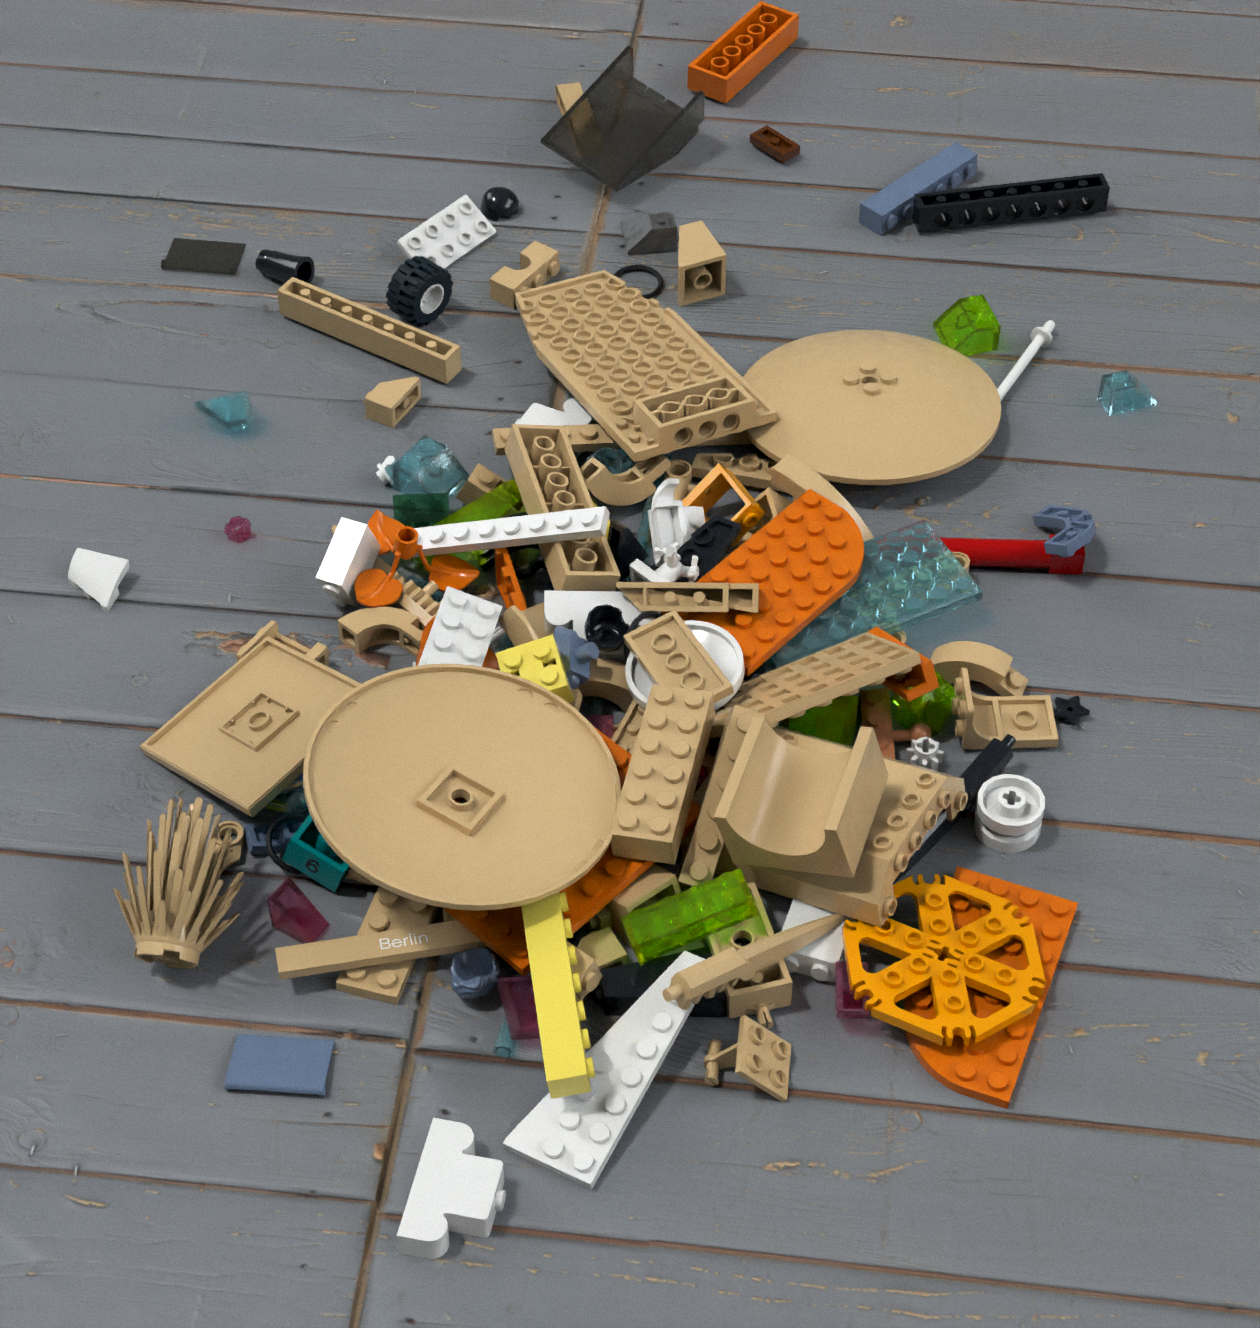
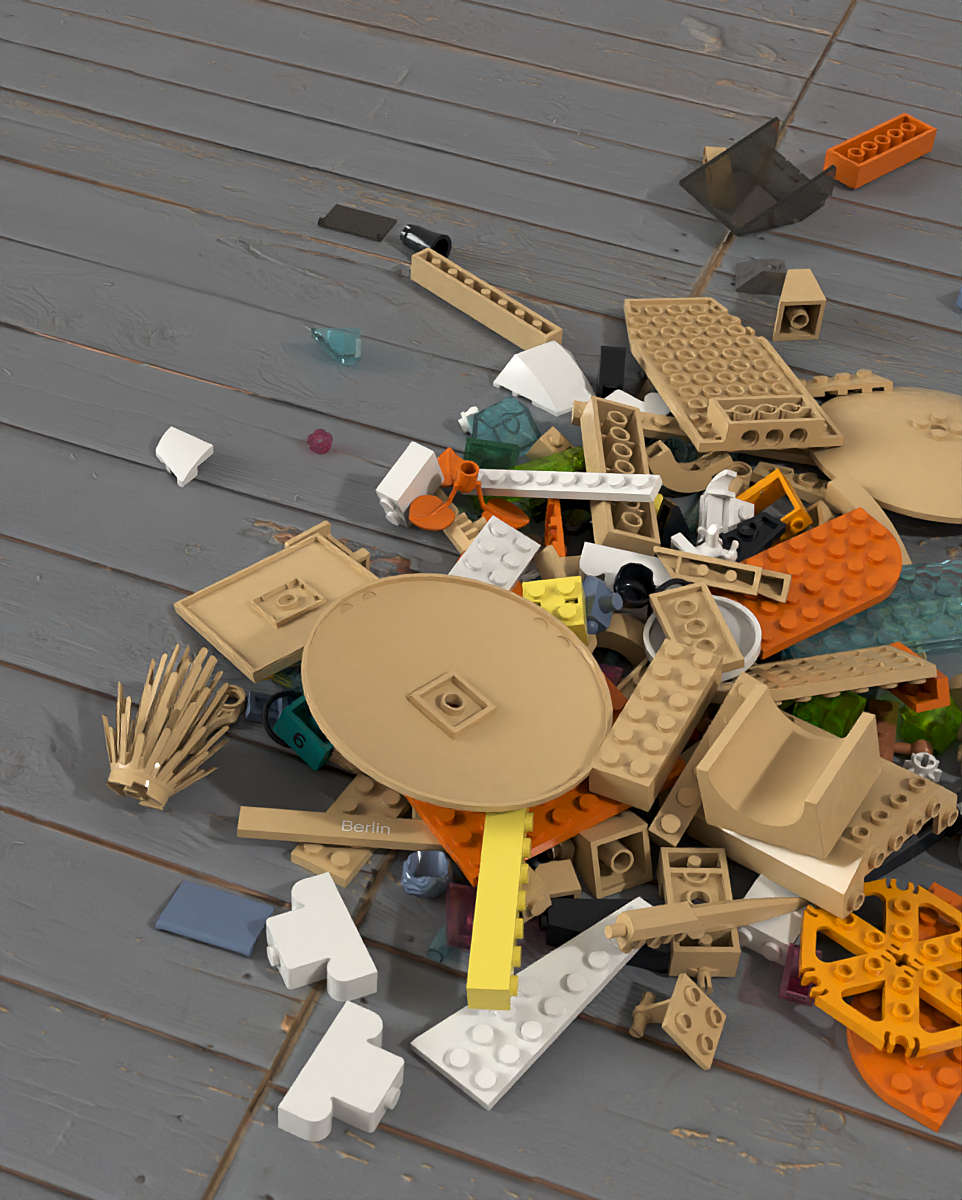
camera: 10 degrees right, 5 degrees down
clear pink slope [267,878,330,944] -> none
tan arch [337,607,423,657] -> none
tan slope [364,376,421,428] -> none
black wheel [386,256,453,327] -> none
white bracket [397,195,496,269] -> none
black hair [480,187,519,221] -> none
tan arch [489,241,560,309] -> none
black tyre [614,265,663,299] -> none
clear neon green brick [620,868,759,964] -> none
reddish brown plate [750,125,800,163] -> none
none -> white brick [266,872,378,1002]
none -> white wedge [493,340,596,417]
none -> black slope [596,346,626,399]
none -> tan wing [799,369,893,397]

